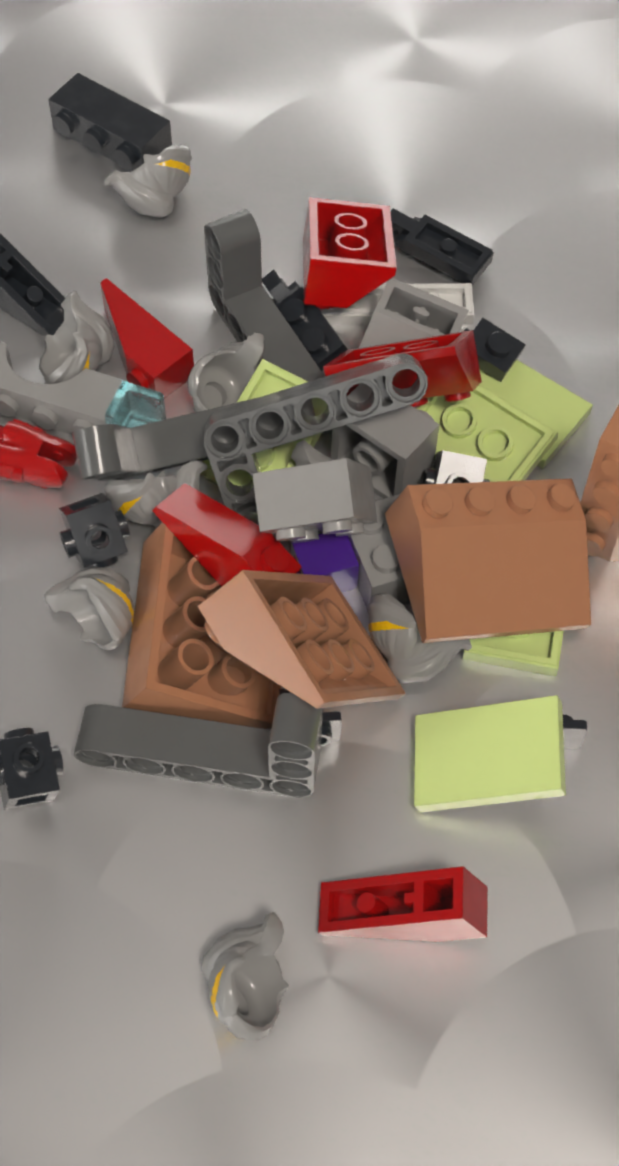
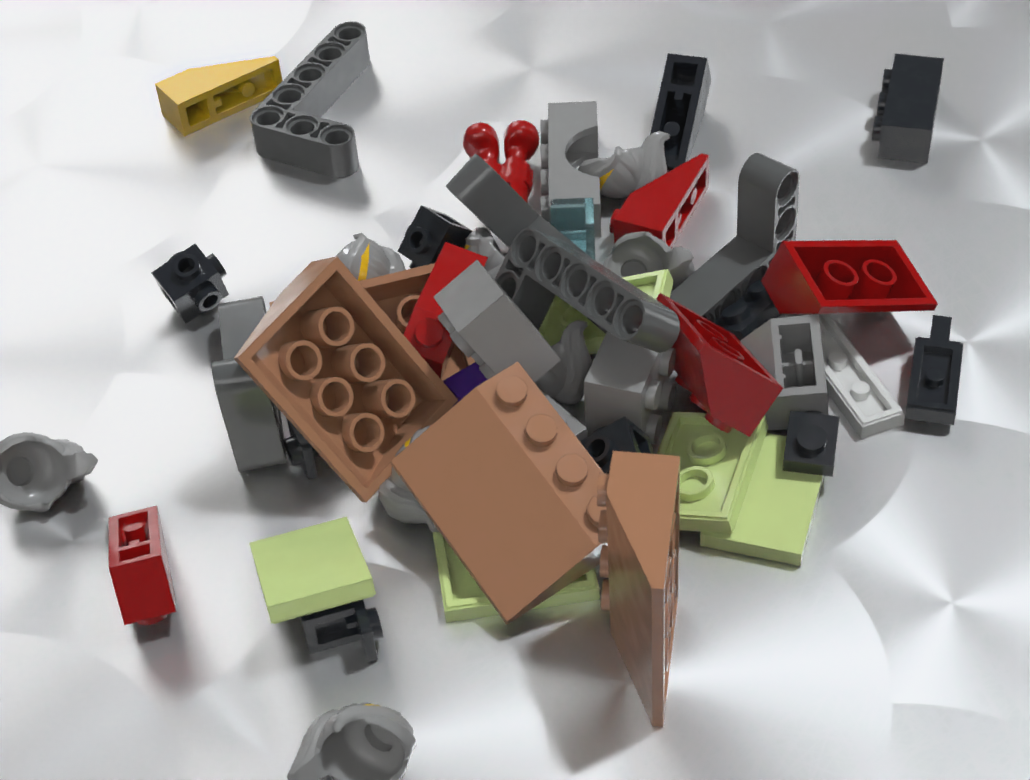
camera: 75 degrees right, 15 degrees down
light grey hair [104,144,192,218] -> none

